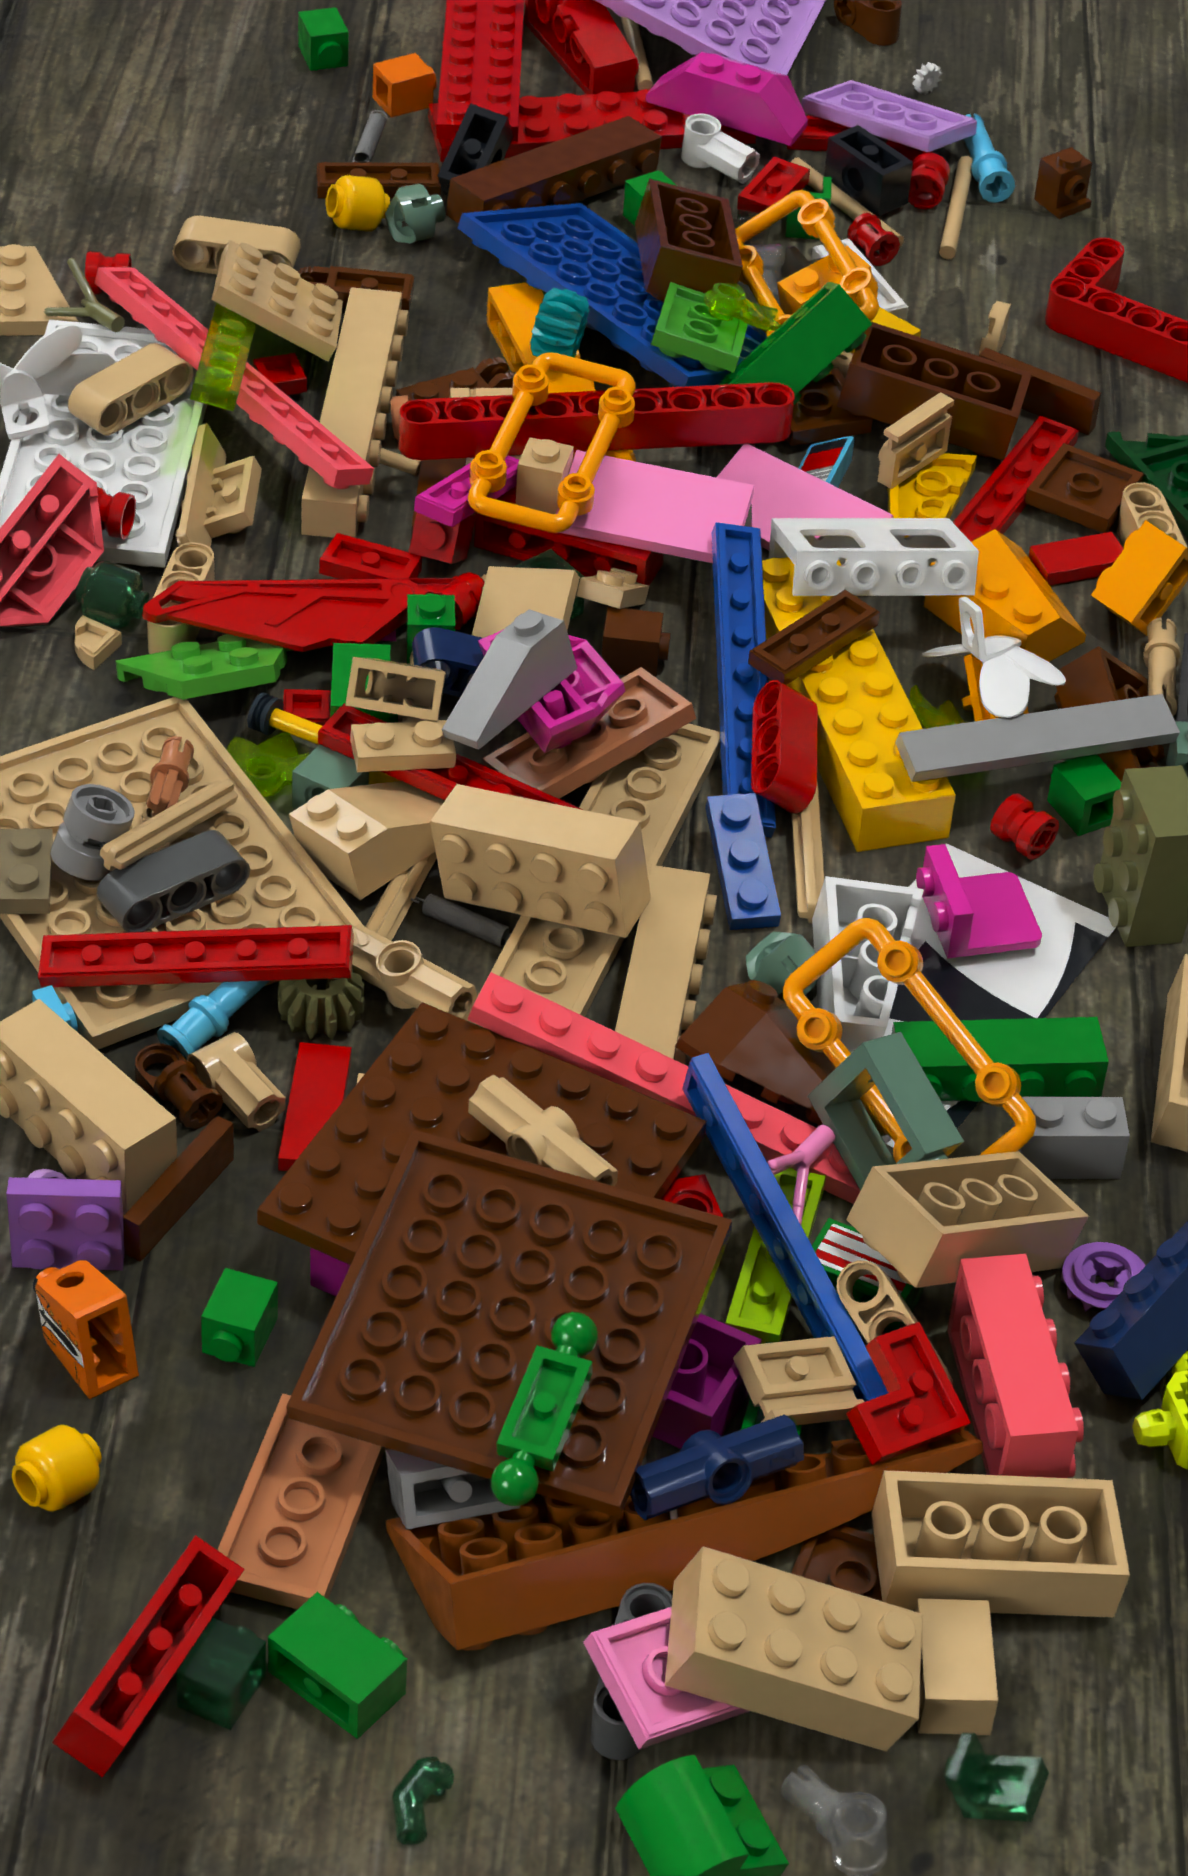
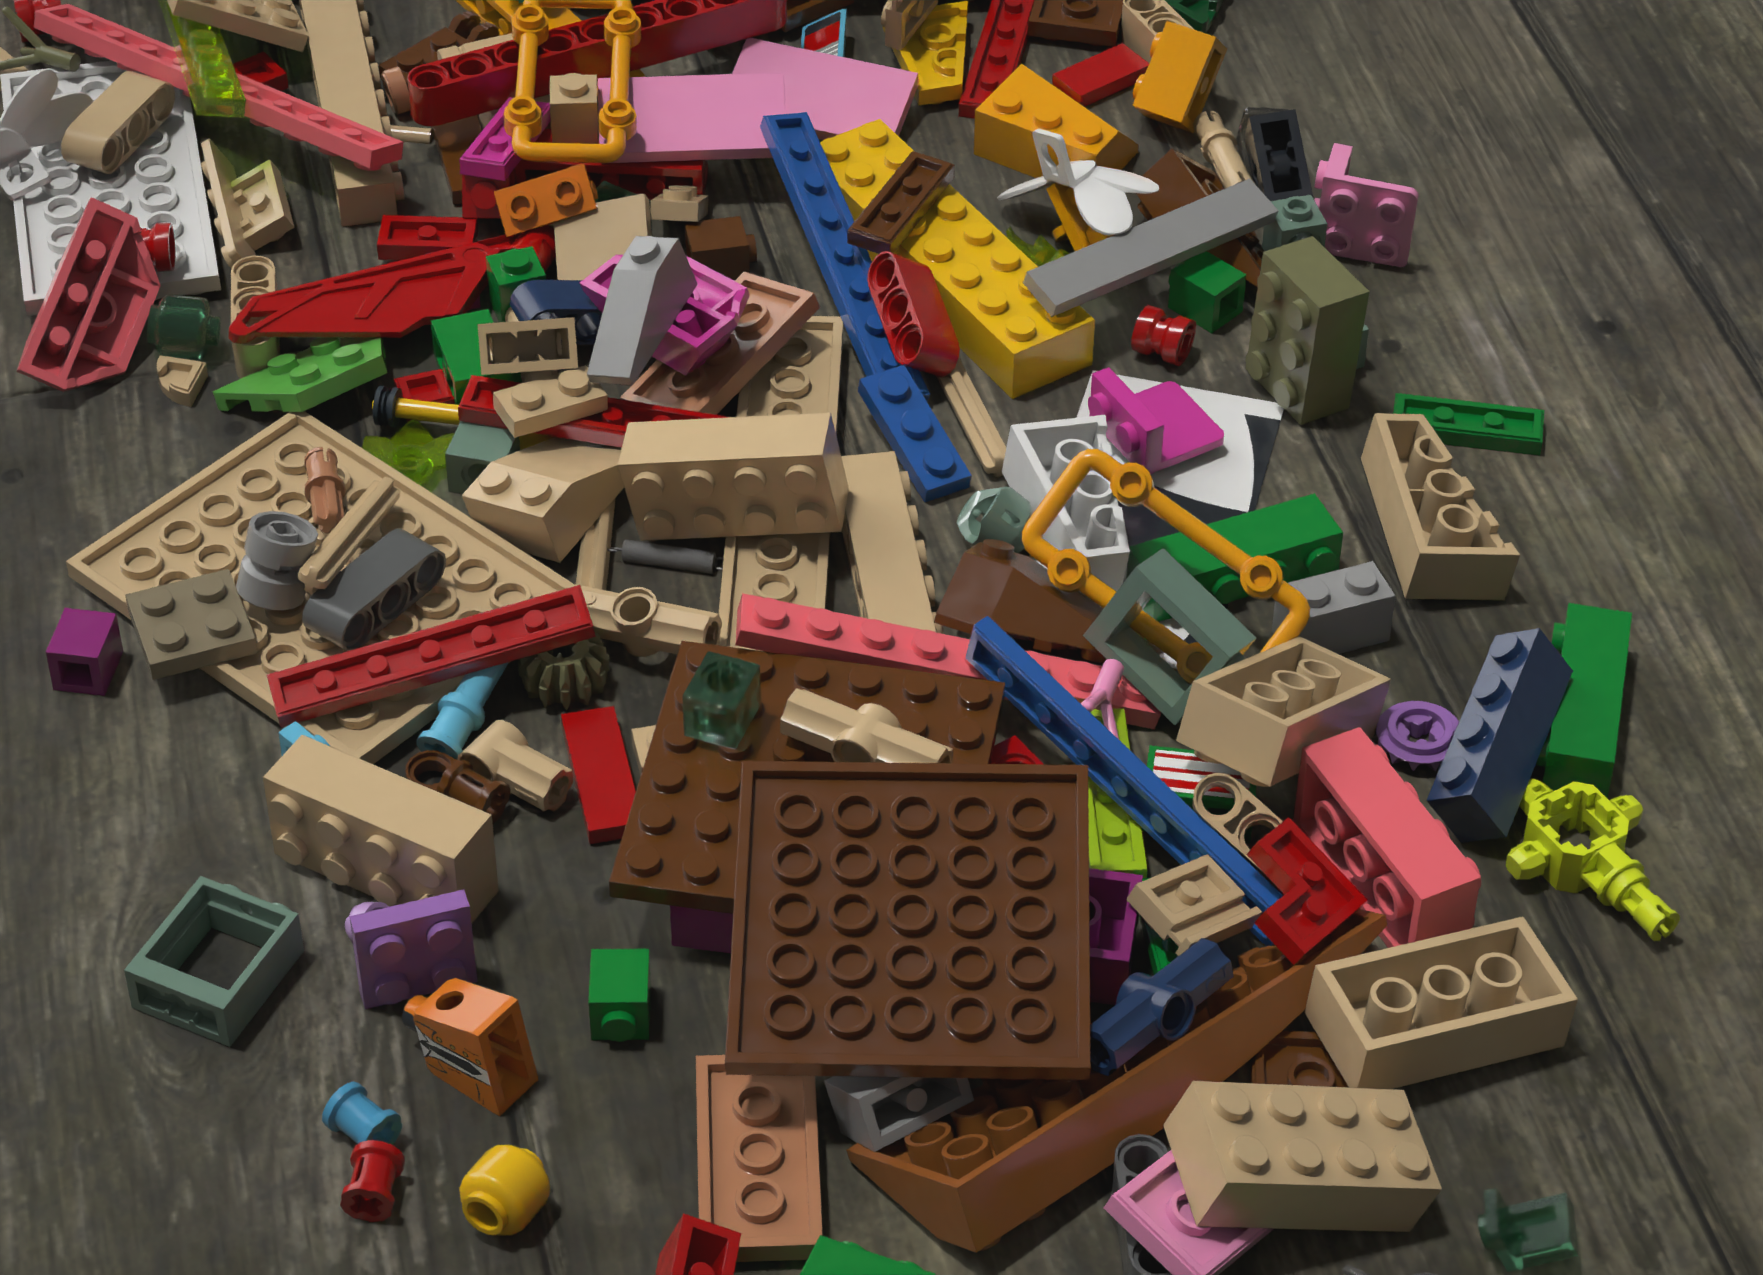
camera: 15 degrees left, 0 degrees up
reddish brown tile [123,1116,234,1262] -> none
green plate [491,1312,598,1507] -> none
white window [769,518,979,596] -> none
tan brick [915,1598,998,1735] -> none
none -> orange hinge [494,163,598,238]
none -> clear green brick [682,651,761,749]

